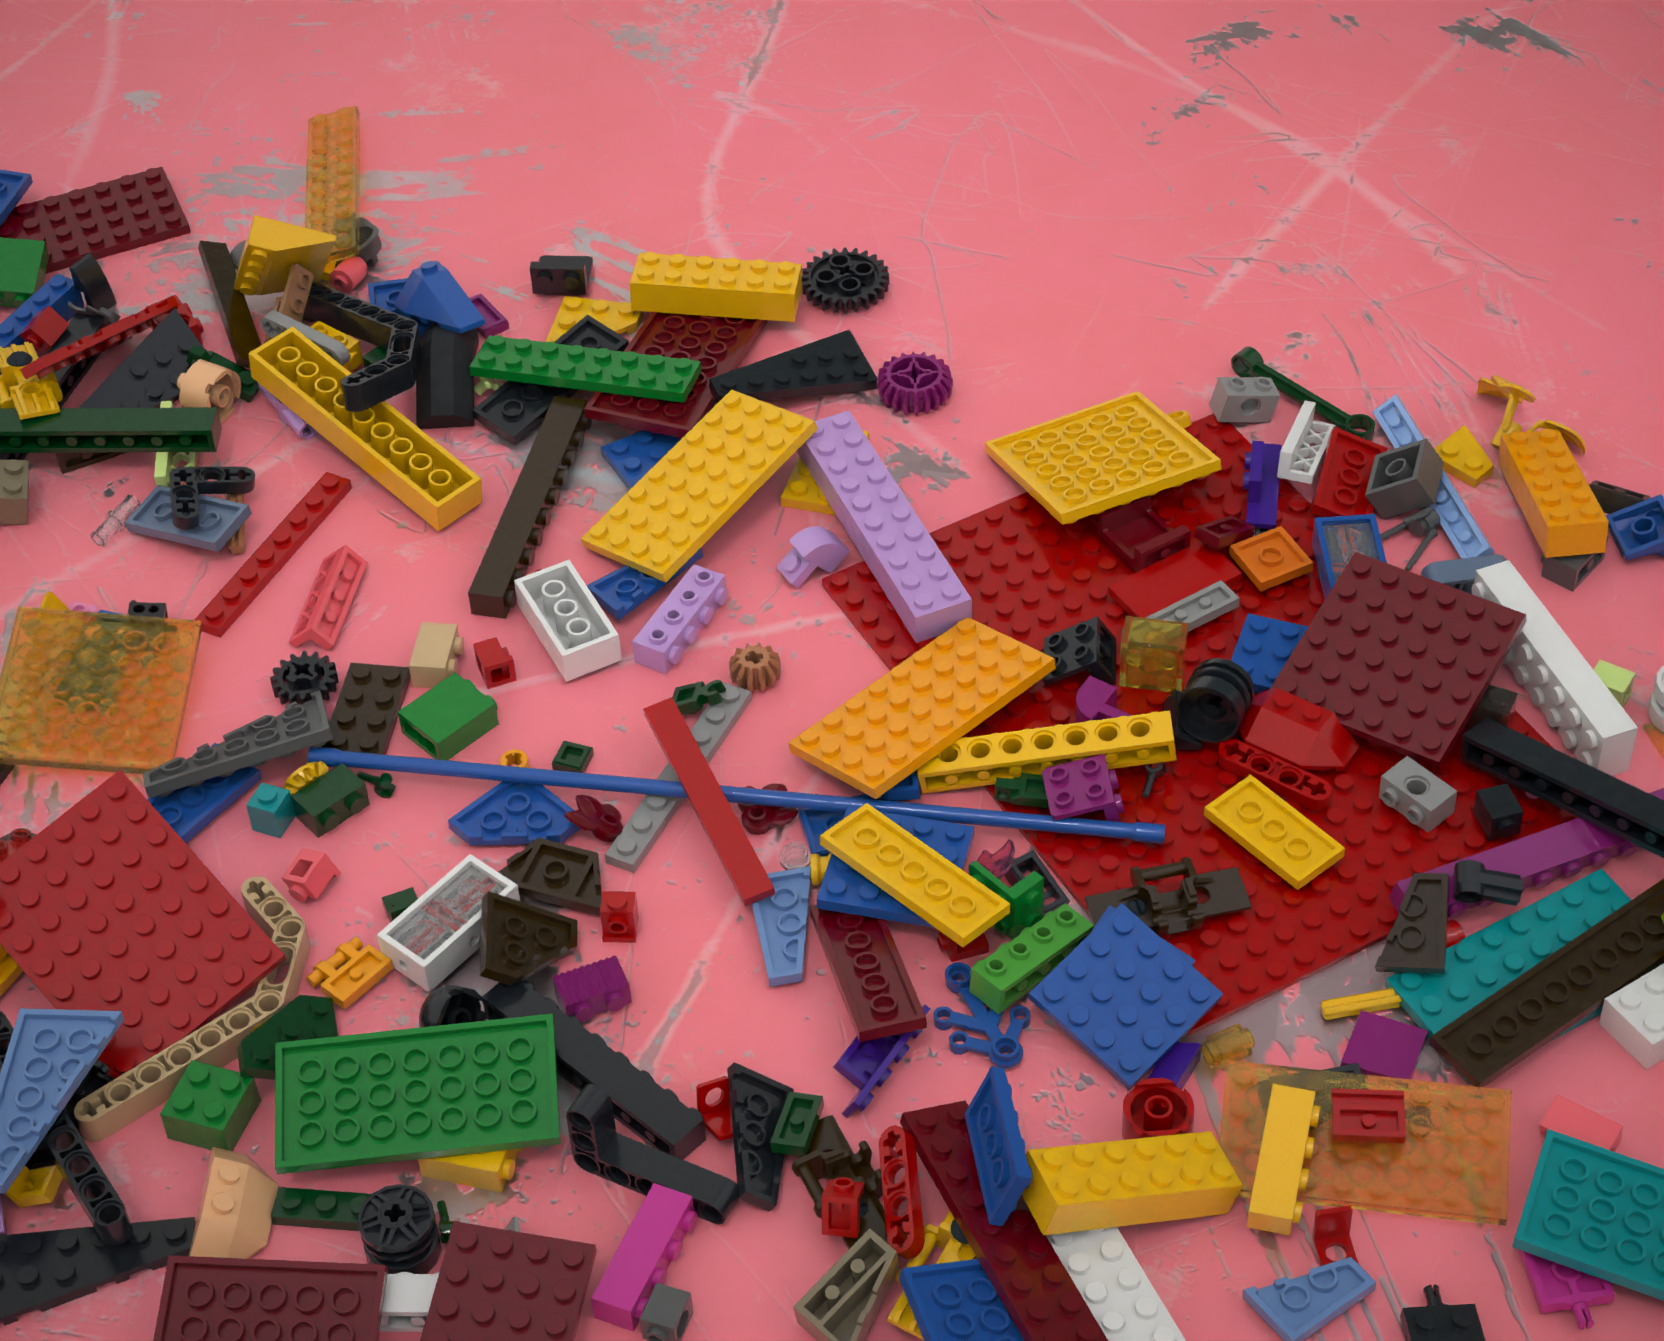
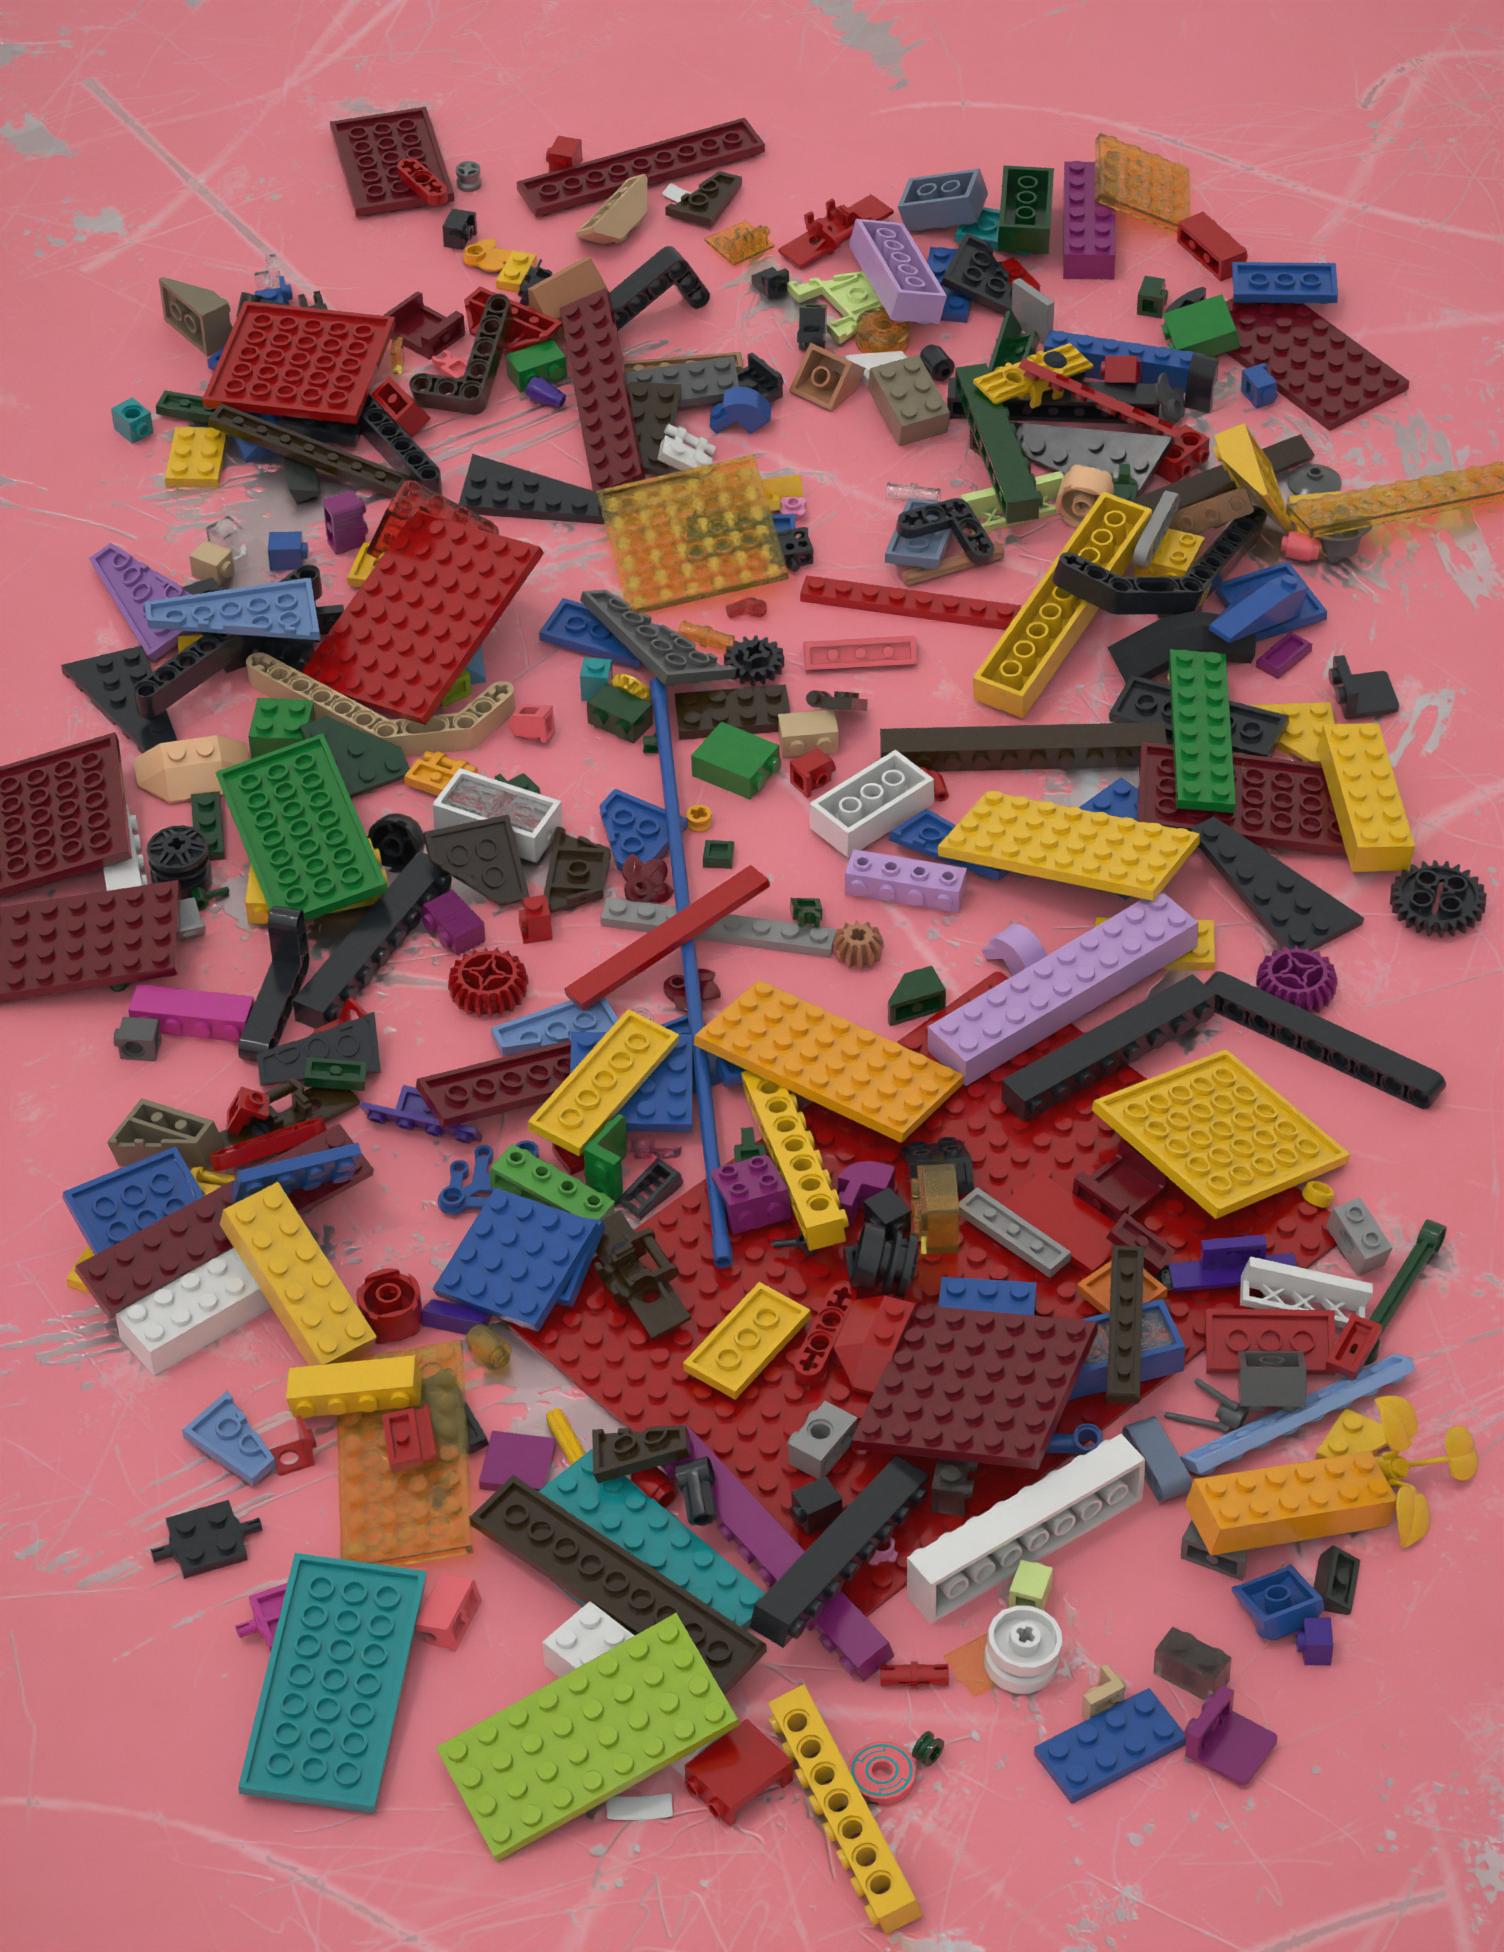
camera: 75 degrees right, 0 degrees up
none -> red gear [448,947,529,1019]
none -> clear yellow pin [678,620,735,651]
none -> clear red arm [725,597,767,619]
none -> dark brown plate [806,690,868,711]
none -> black brick [864,1188,911,1241]
none -> dark green slope [888,966,946,1026]
none -> black brick [1001,974,1216,1122]
none -> dark brown tile [1106,1245,1144,1404]
none -> black beam [1204,971,1446,1109]
none -> blue brick [1241,363,1278,409]
none -> red piece [1326,1314,1382,1380]

